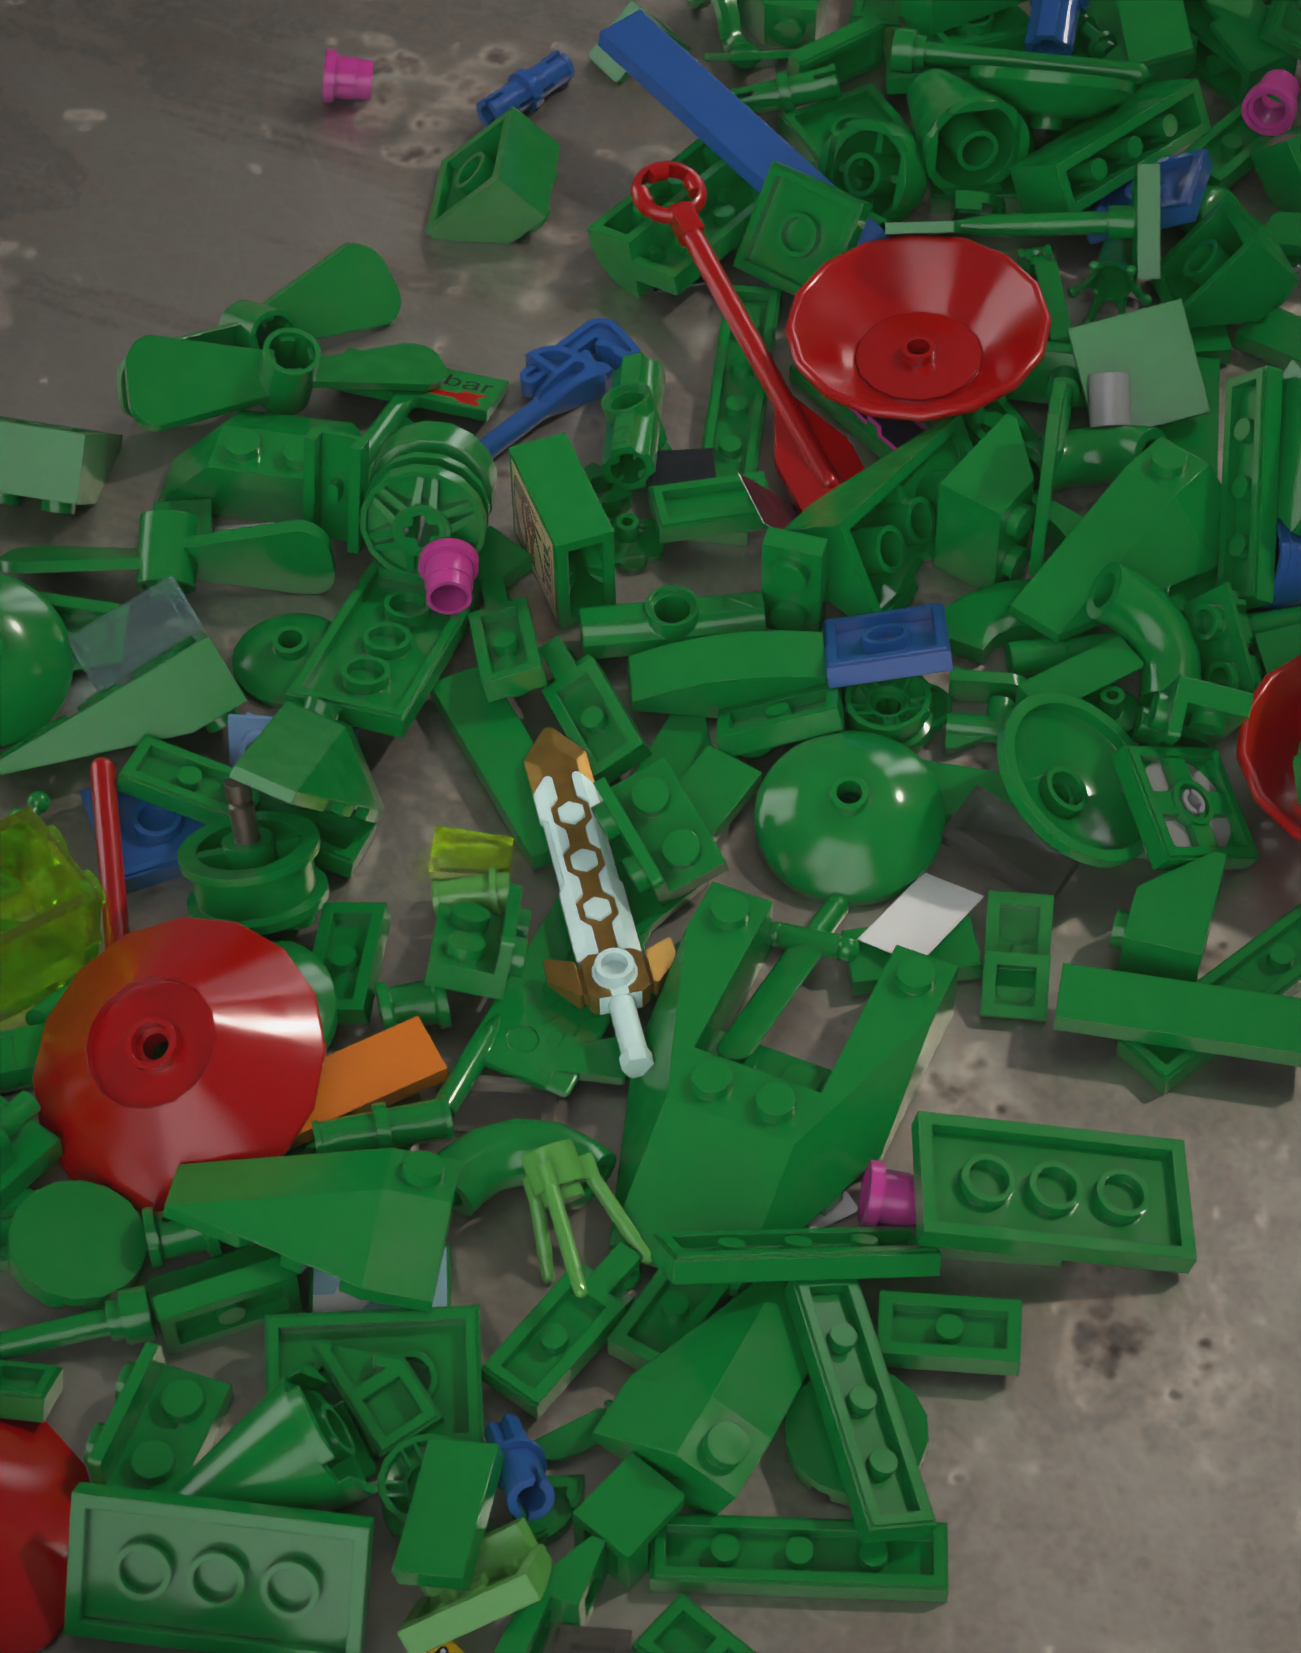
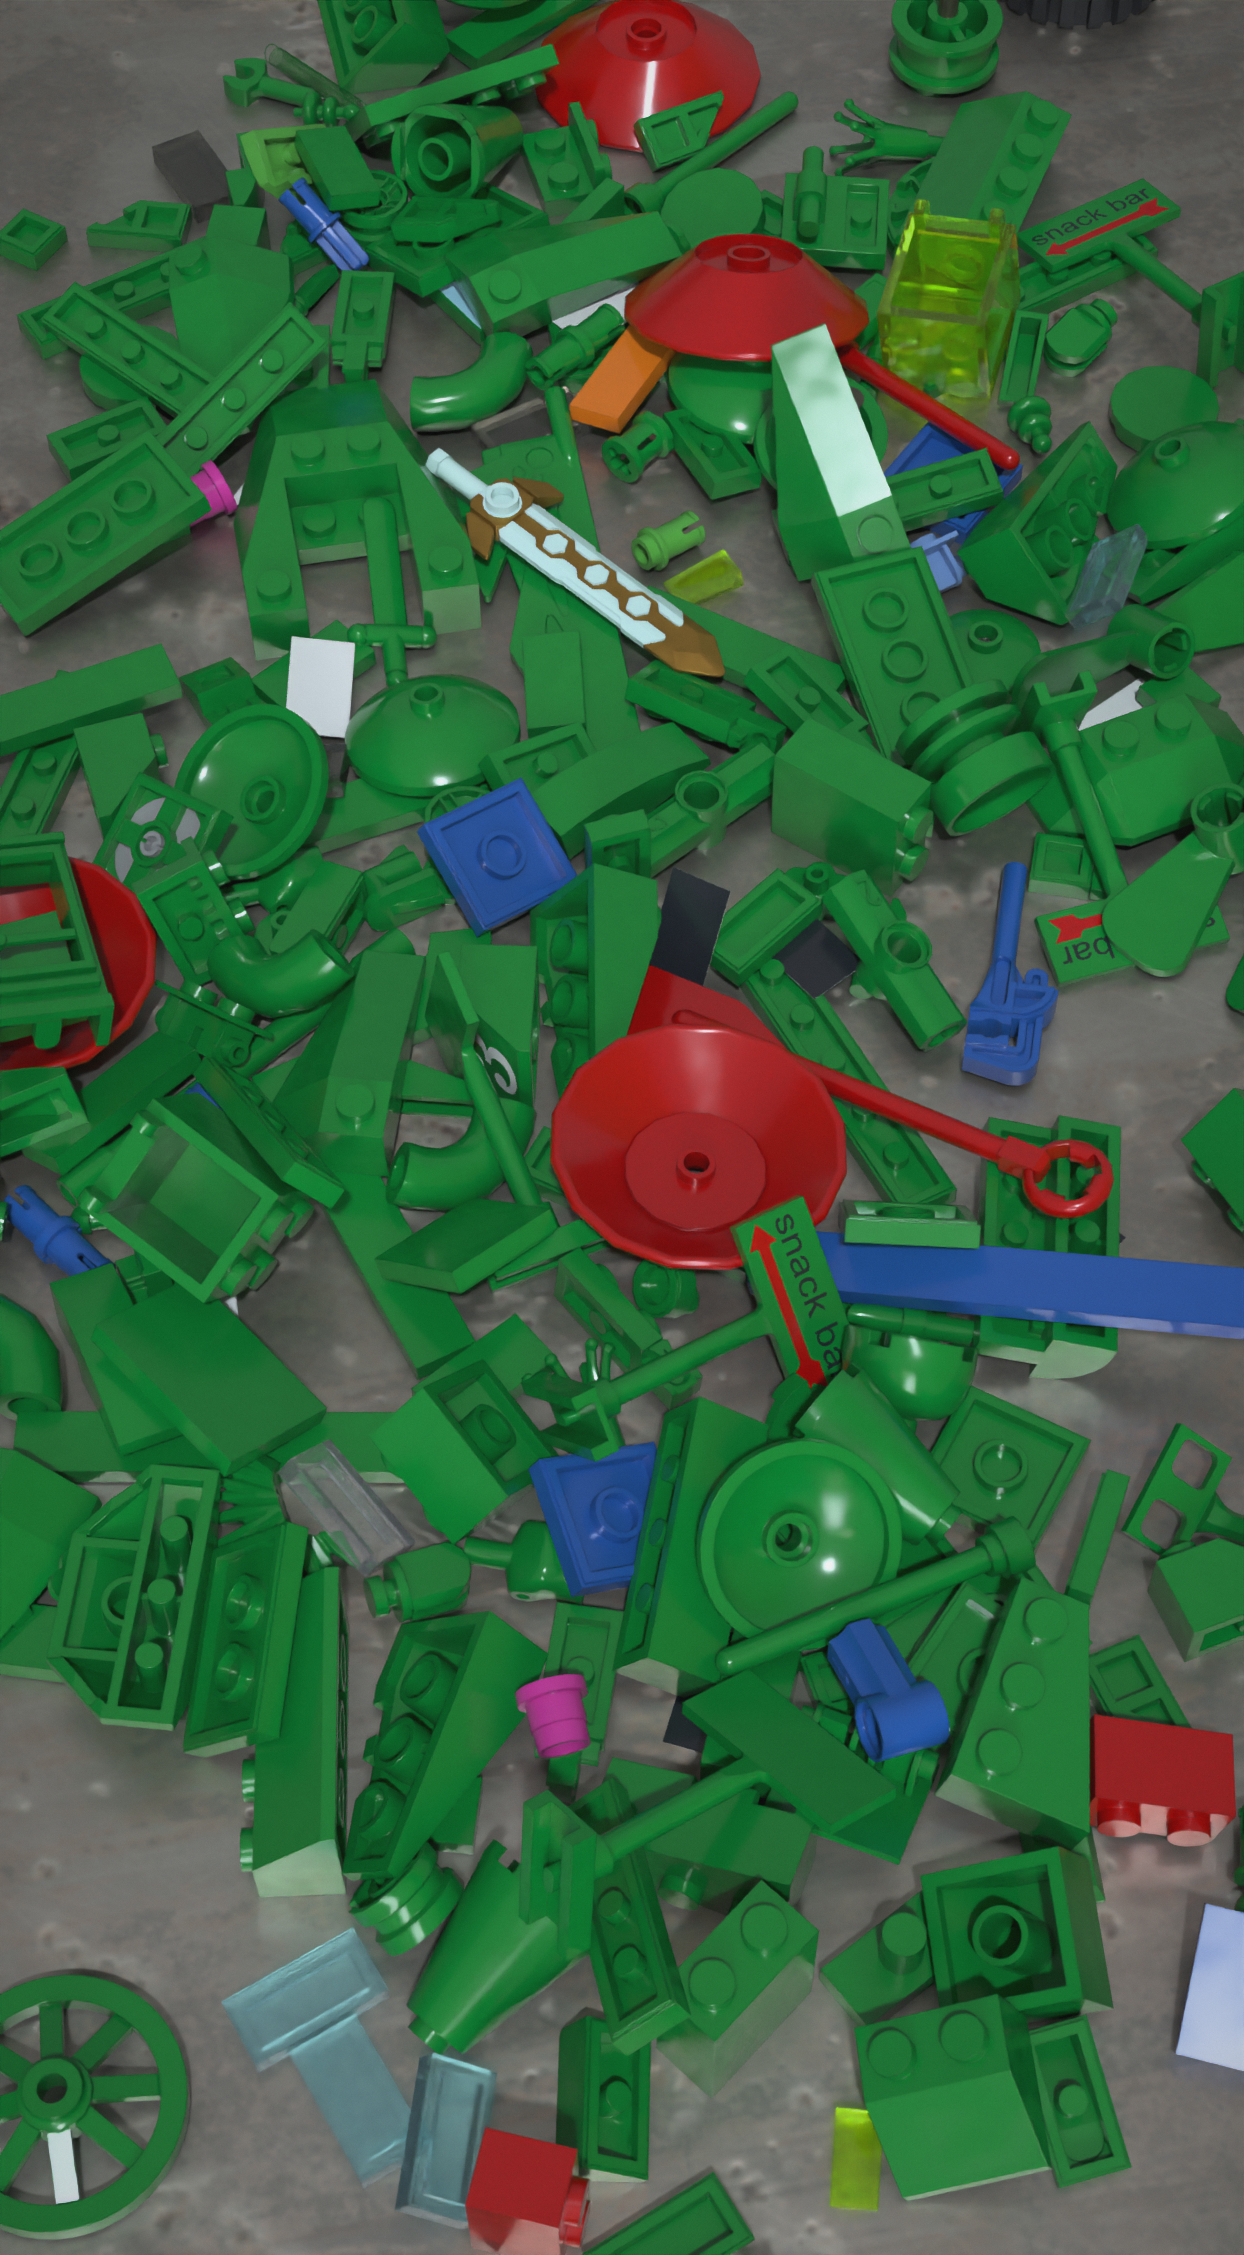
camera: 145 degrees right, 5 degrees up
dark pink piece [418,538,479,614] -> none
green bracket [424,883,532,1000] -> none
bright green plant [520,1139,652,1298] -> none
green bracket [591,757,729,907] -> none
green pin [730,63,842,116] -> none
light grey hinge [1088,372,1131,427] -> none

